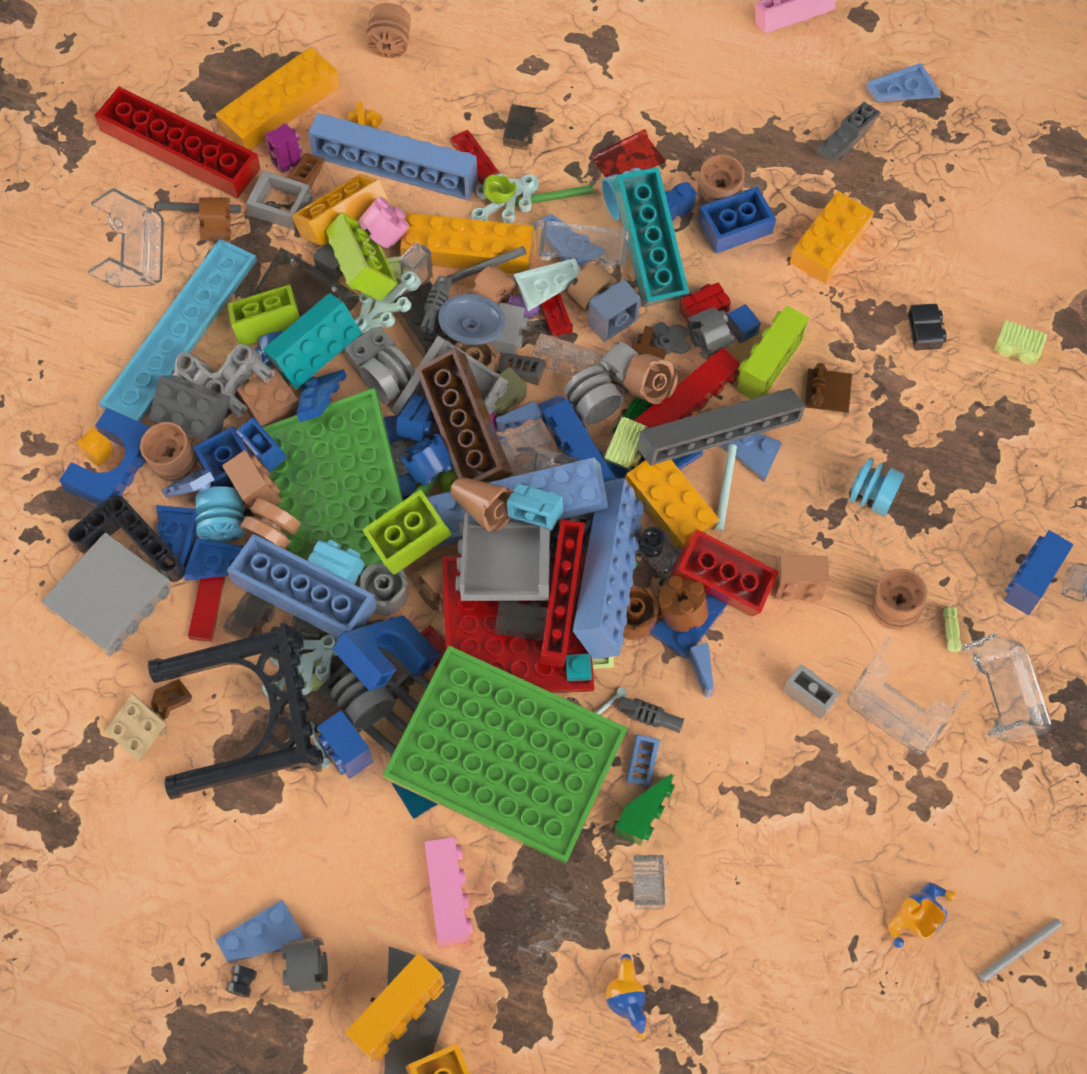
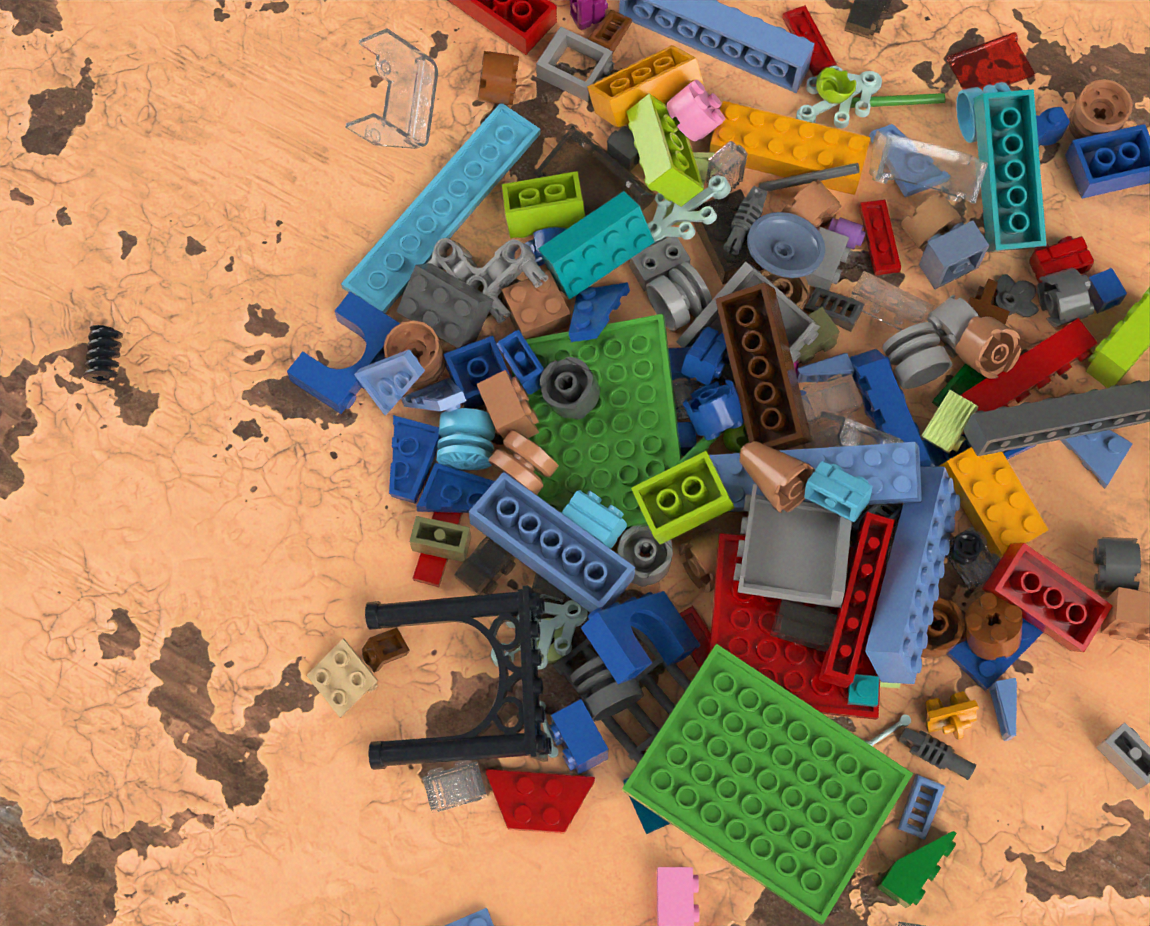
camera: 10 degrees right, 5 degrees up
light grey panel [41,533,172,657] -> none
black beam [68,495,185,582] -> none
light orange brick [76,427,114,467] -> none
dark grey bar [156,201,242,213] -> none
light aqua wing [514,258,581,311] -> none
light aqua bar [714,444,737,532] -> none
none -> medium blue wing [354,349,425,416]
none -> olive brick [409,516,471,562]
none -> clear brick [422,760,487,814]
none -> red wing [486,769,595,834]
none -> dark grey brick [540,357,601,420]
none -> light orange hips [925,691,979,740]
none -> dark grey brick [1093,537,1141,592]

